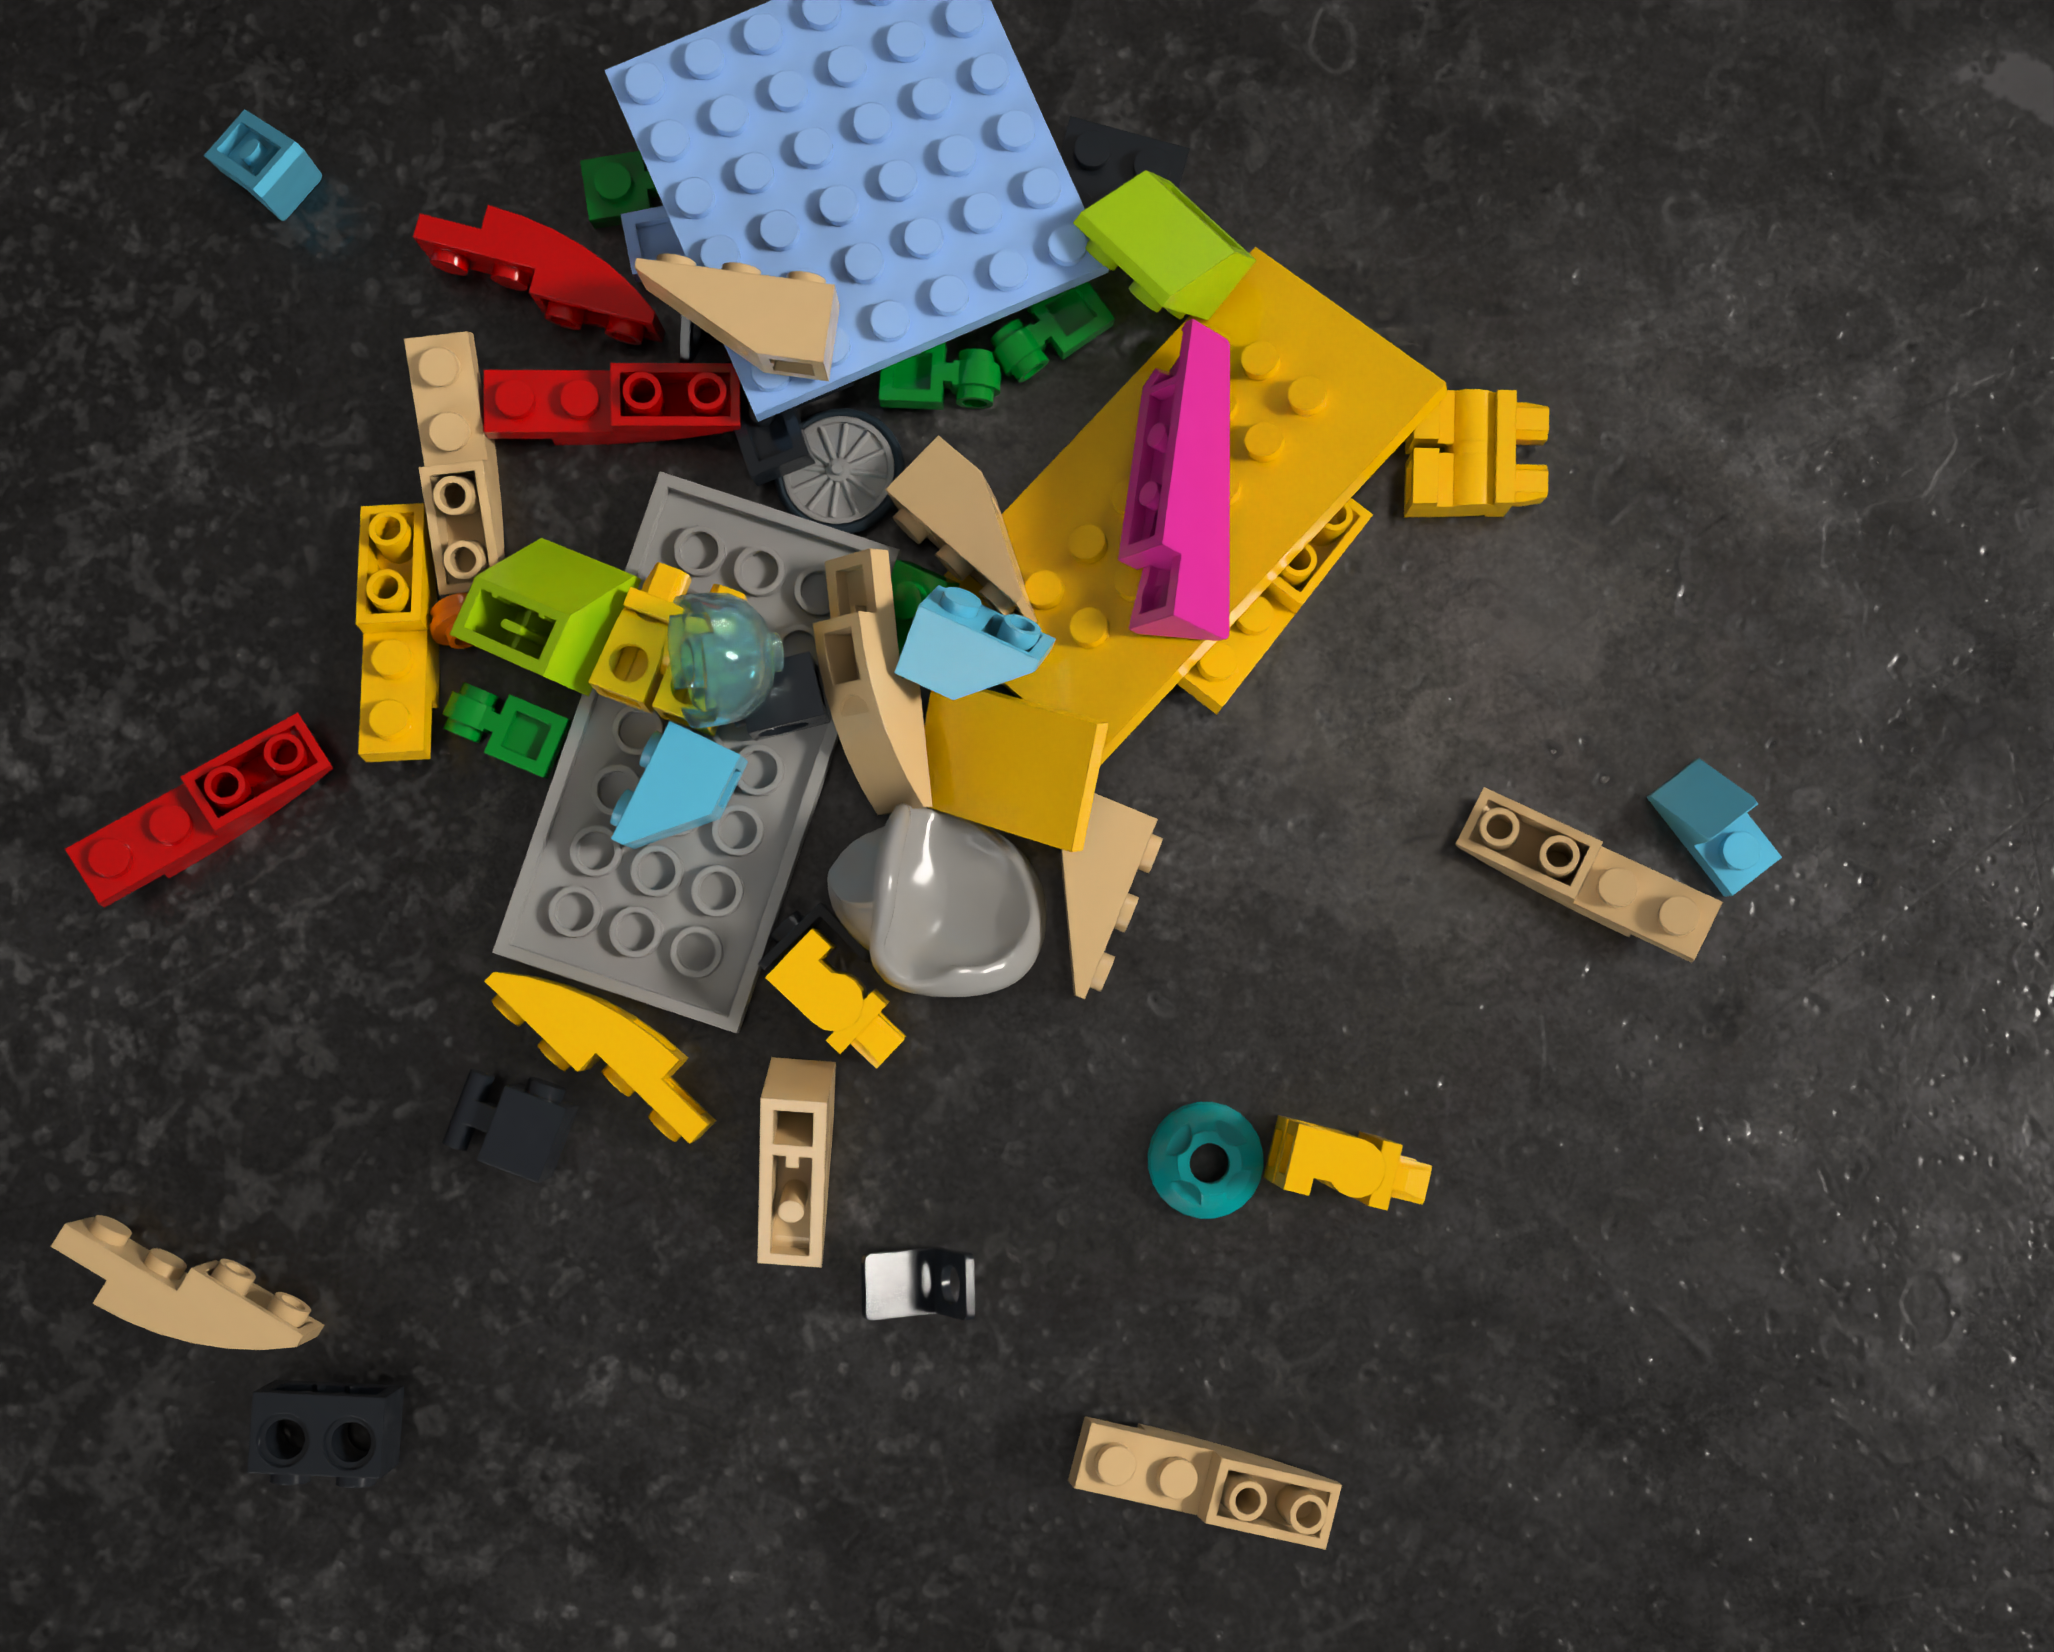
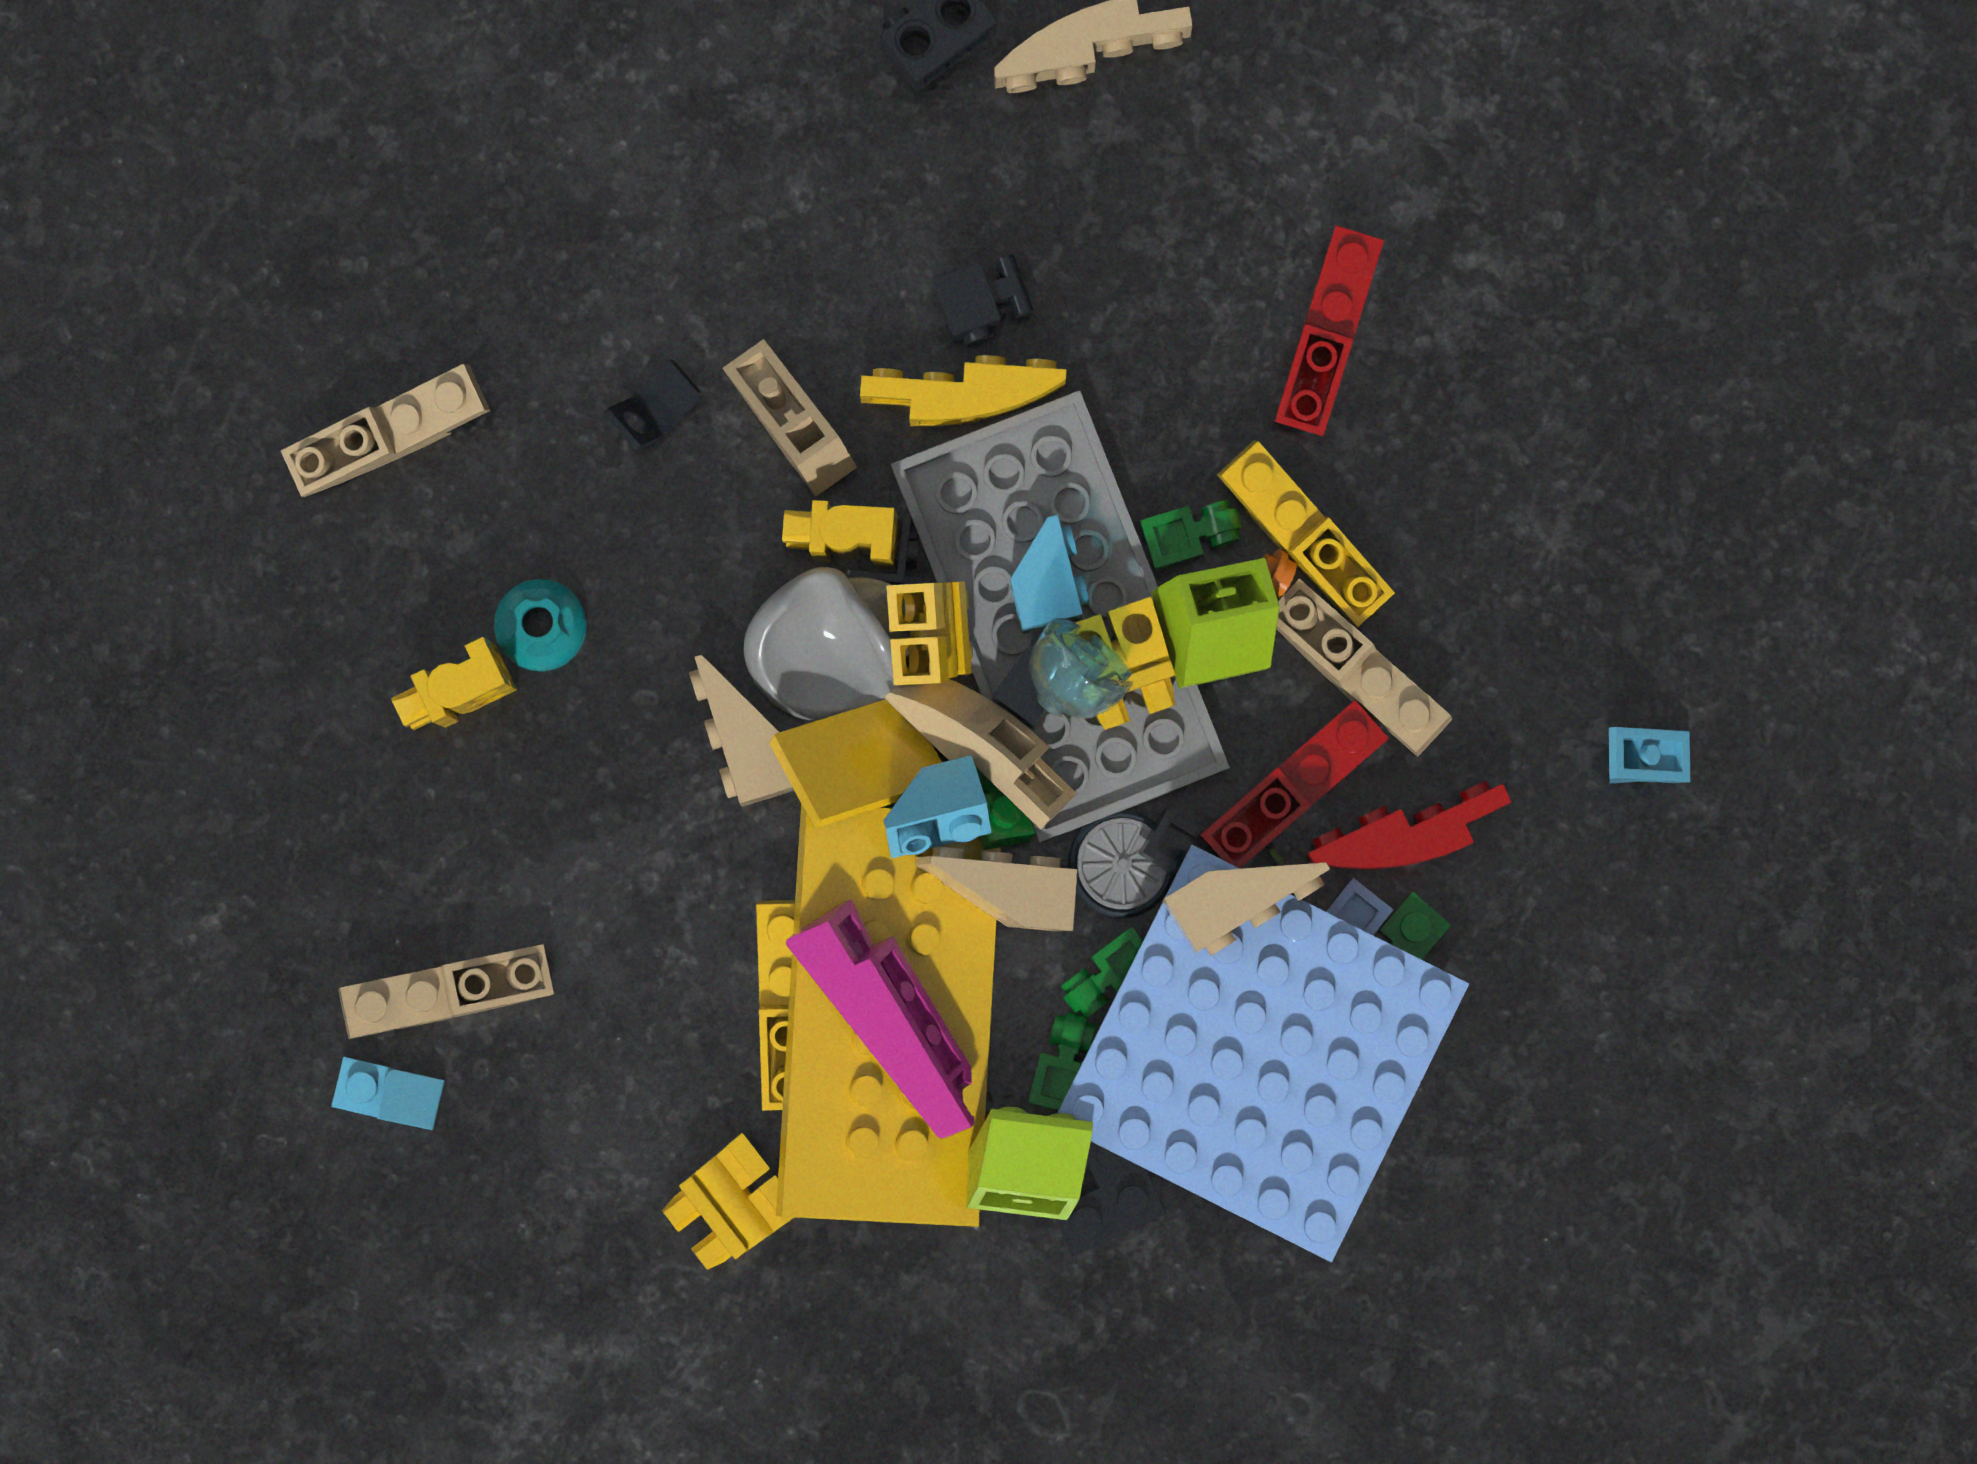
camera: 145 degrees right, 0 degrees up
none -> yellow hips [886,581,973,685]

